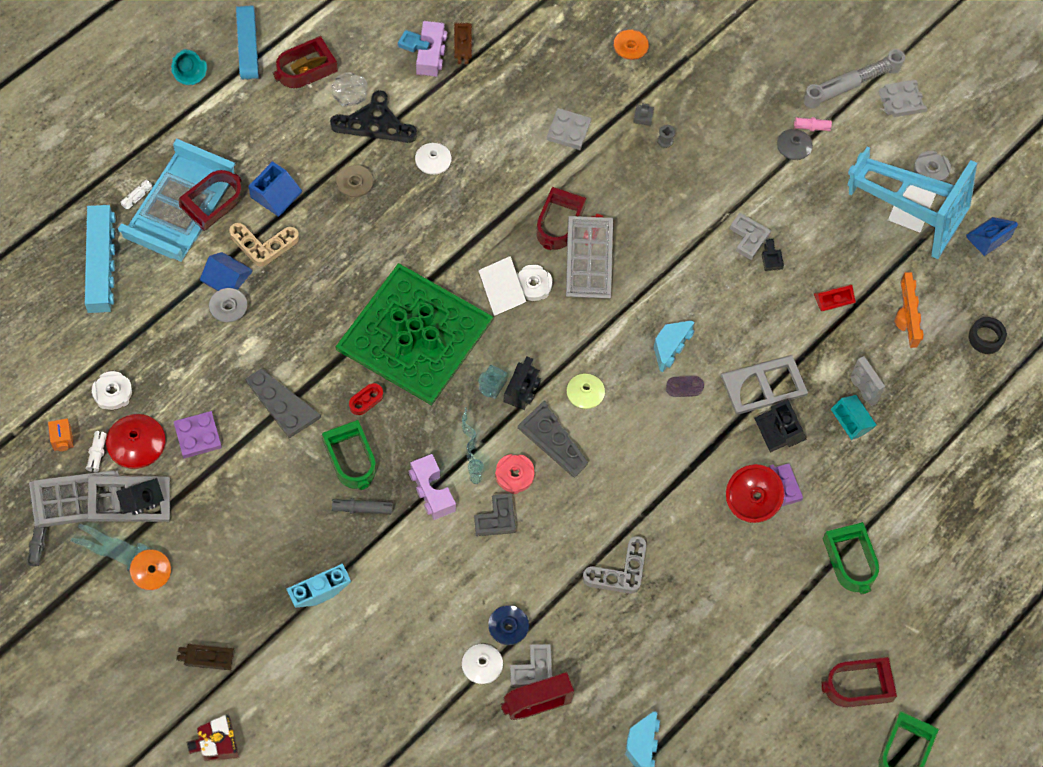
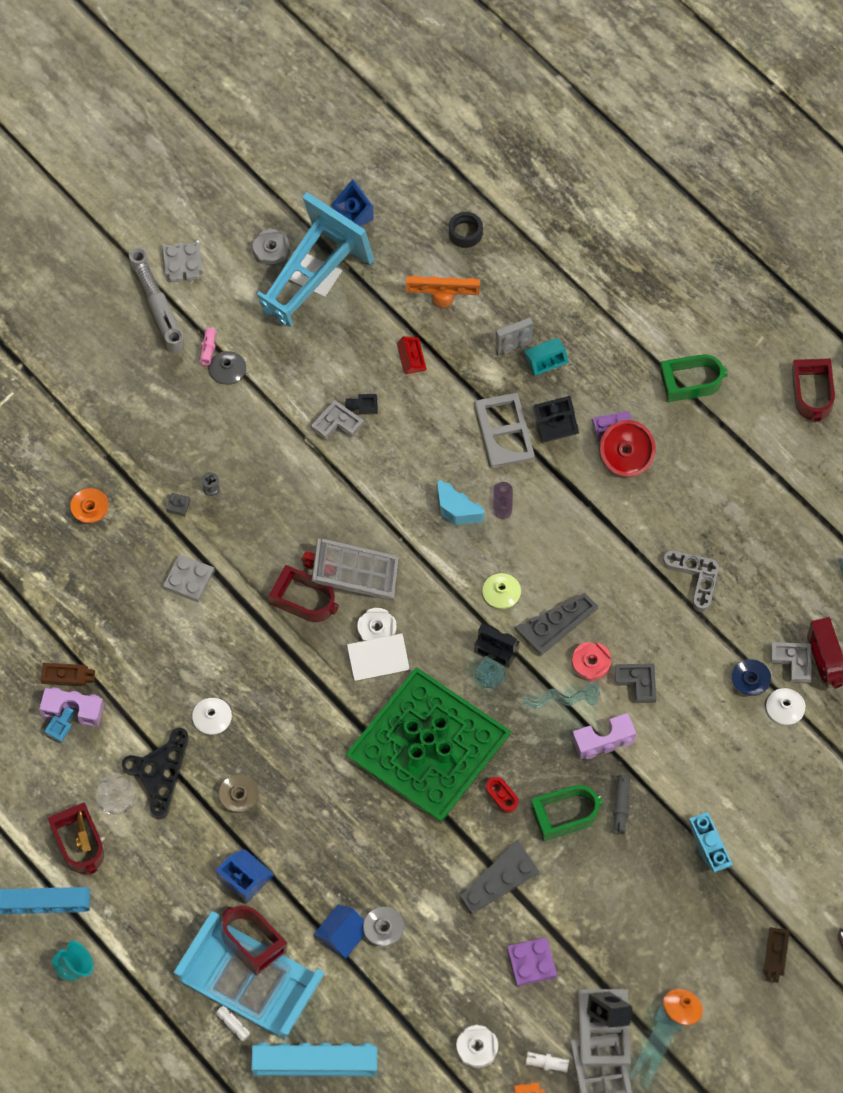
camera: 80 degrees left, 0 degrees up
red dish [106,414,166,469] -> none
tan beam [229,223,299,267] -> none

